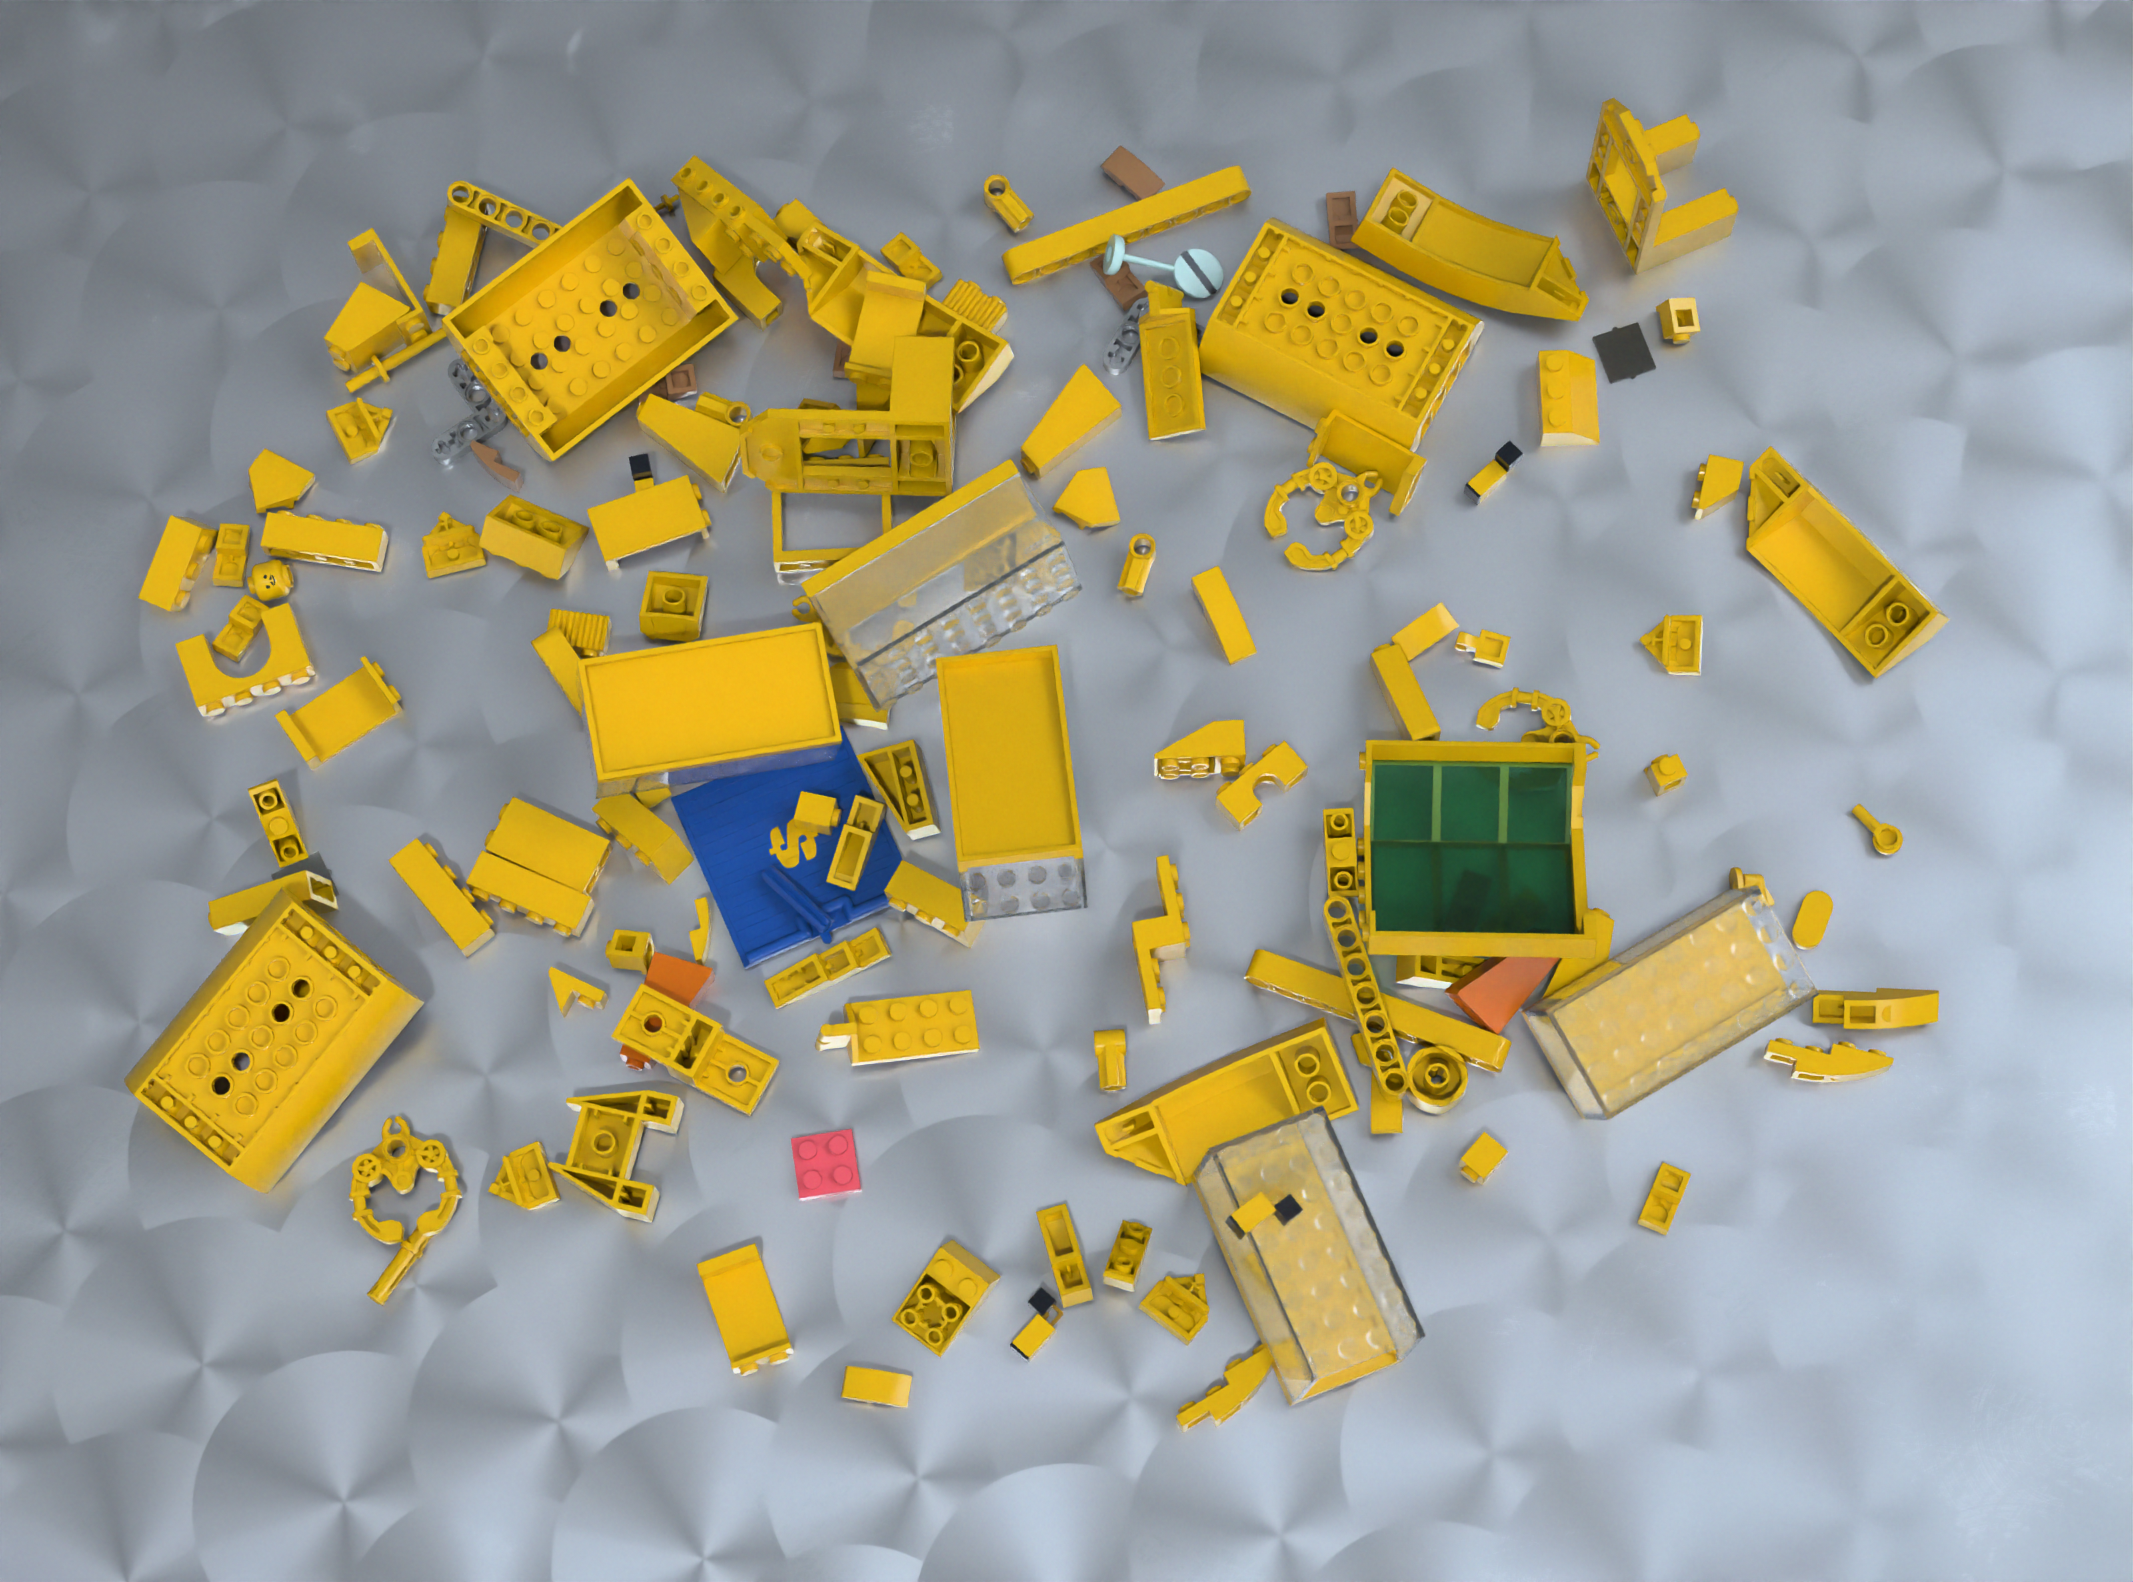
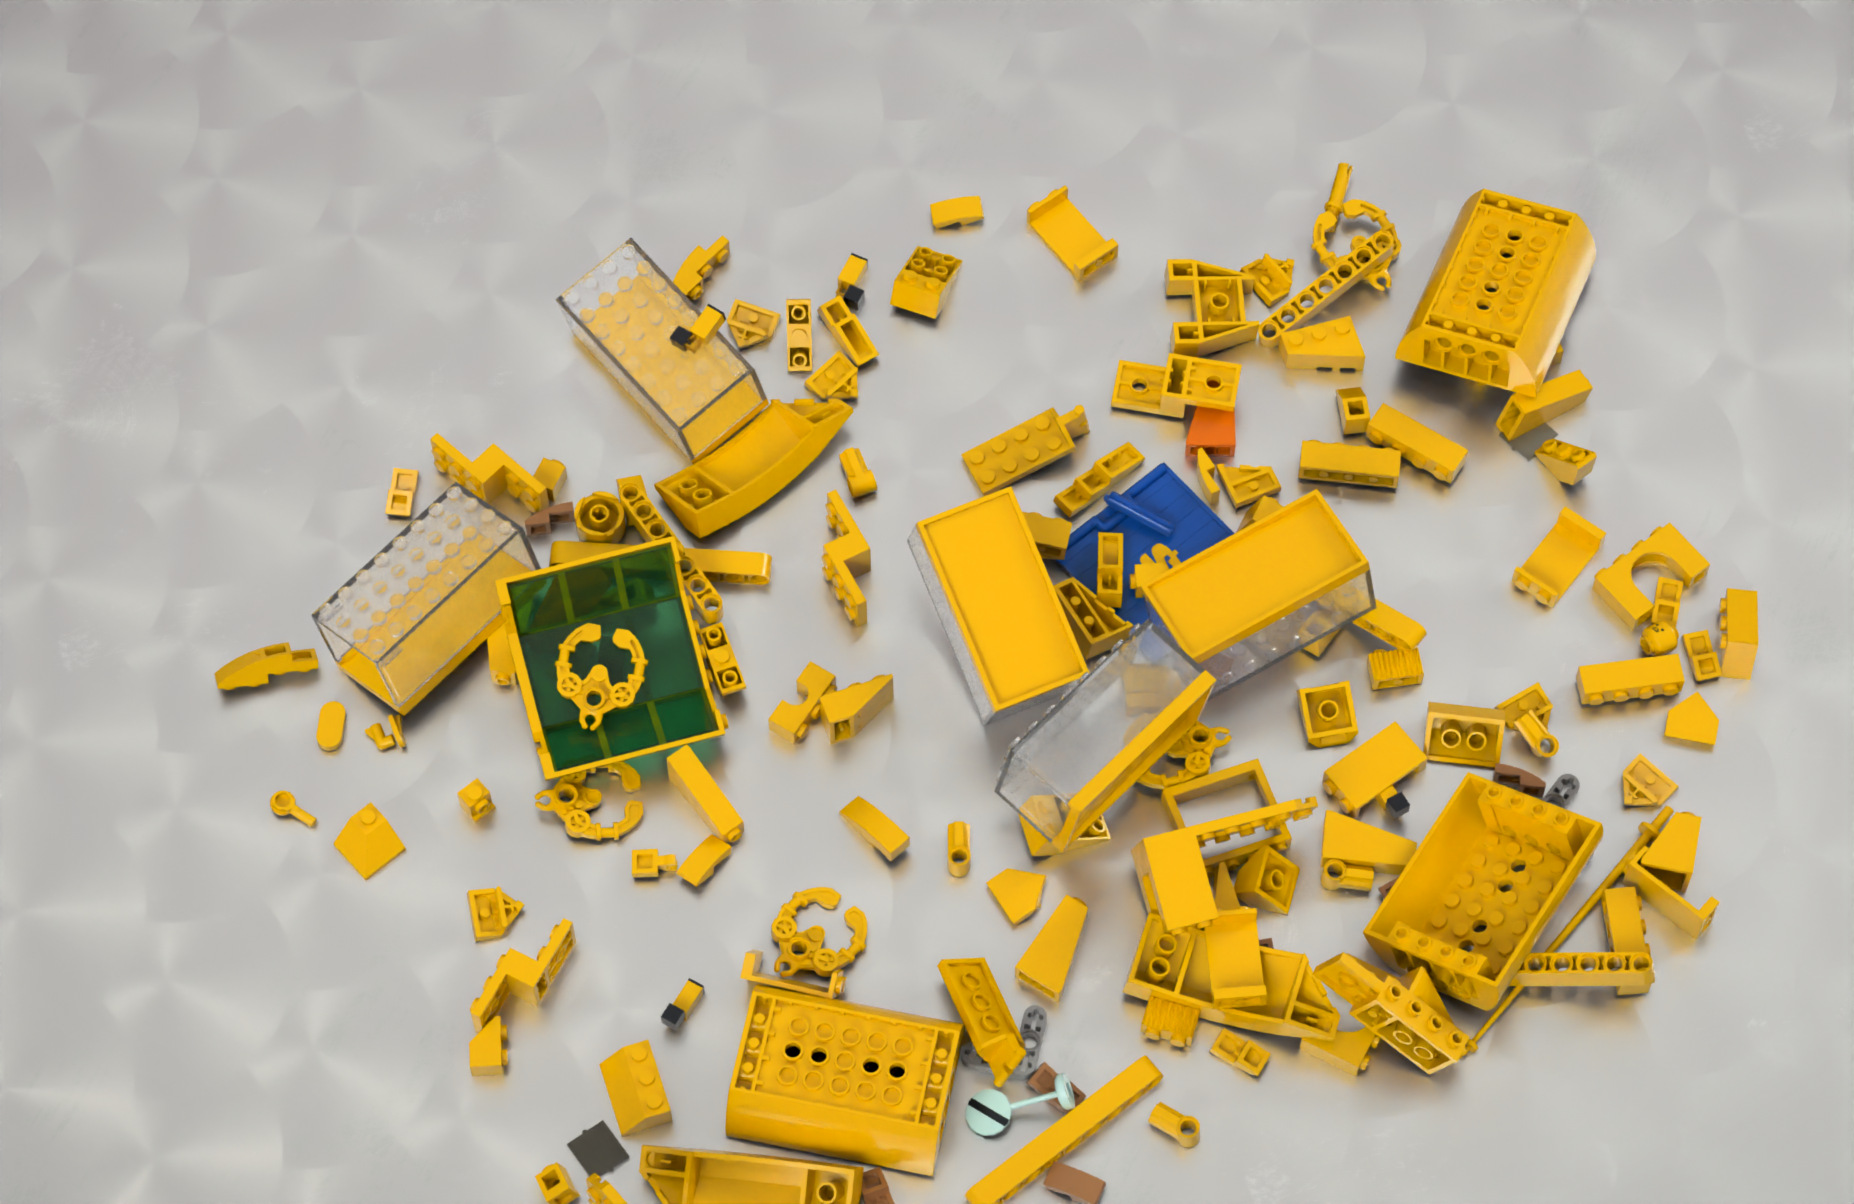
camera: 160 degrees right, 10 degrees down
yellow panel [484,797,613,896] -> none
yellow slope [548,967,609,1018] -> none
yellow brick [605,929,656,975] -> none
coral plate [791,1129,861,1201] -> none
yellow slope [1746,446,1950,679] -> none
yellow slope [1763,1038,1894,1082] -> none
none -> yellow slope [333,802,406,881]
none -> yellow bracket [430,433,549,513]
none -> yellow bracket [470,918,576,1033]
none -> medium nougat slope [525,502,575,537]
none -> yellow piece [555,623,648,731]
none -> yellow slope [804,351,858,400]
none -> yellow wing [1216,464,1281,508]
none -> yellow beam [1258,230,1394,348]
none -> yellow wedge [1278,316,1365,371]
none -> yellow slope [1336,387,1370,435]
none -> yellow piece [1513,709,1559,758]

